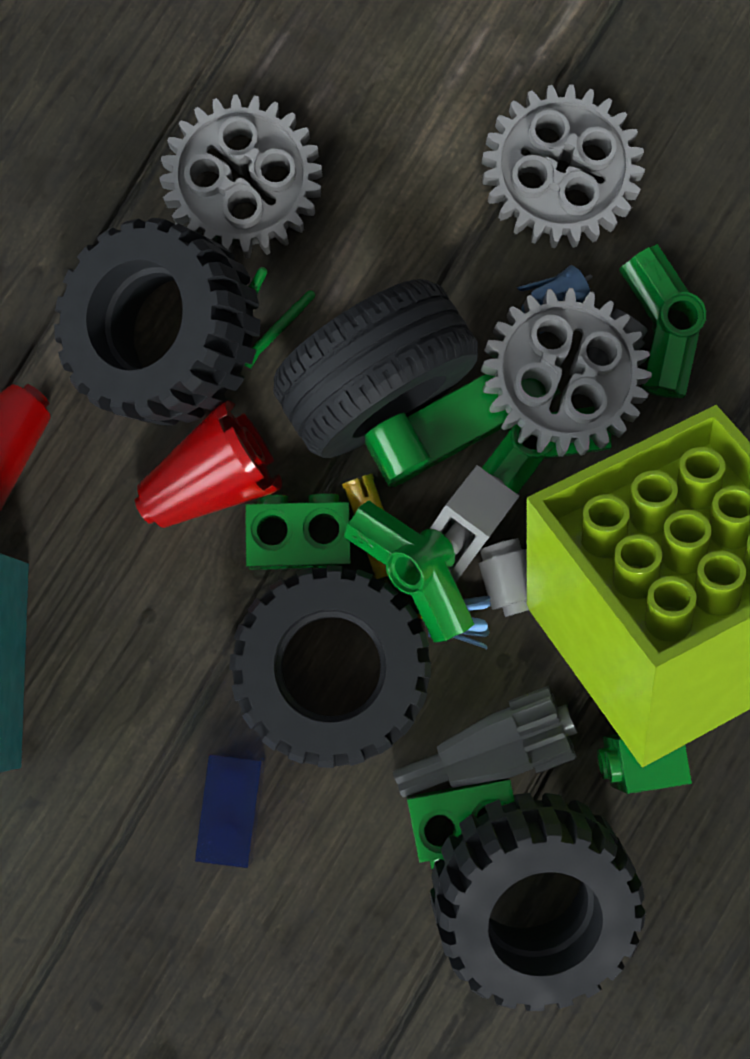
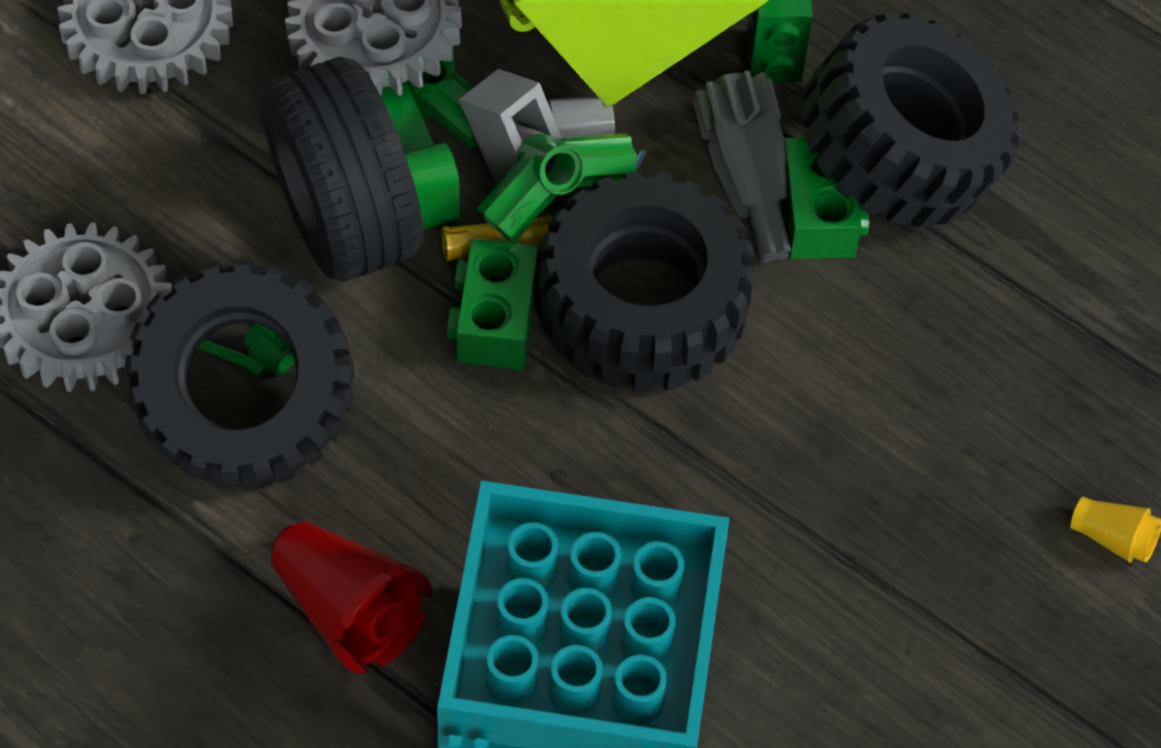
camera: 85 degrees left, 25 degrees down
red cone [134,400,282,528] -> none
clear blue brick [195,752,266,868] -> none
flat silver piece [517,265,593,334] -> none

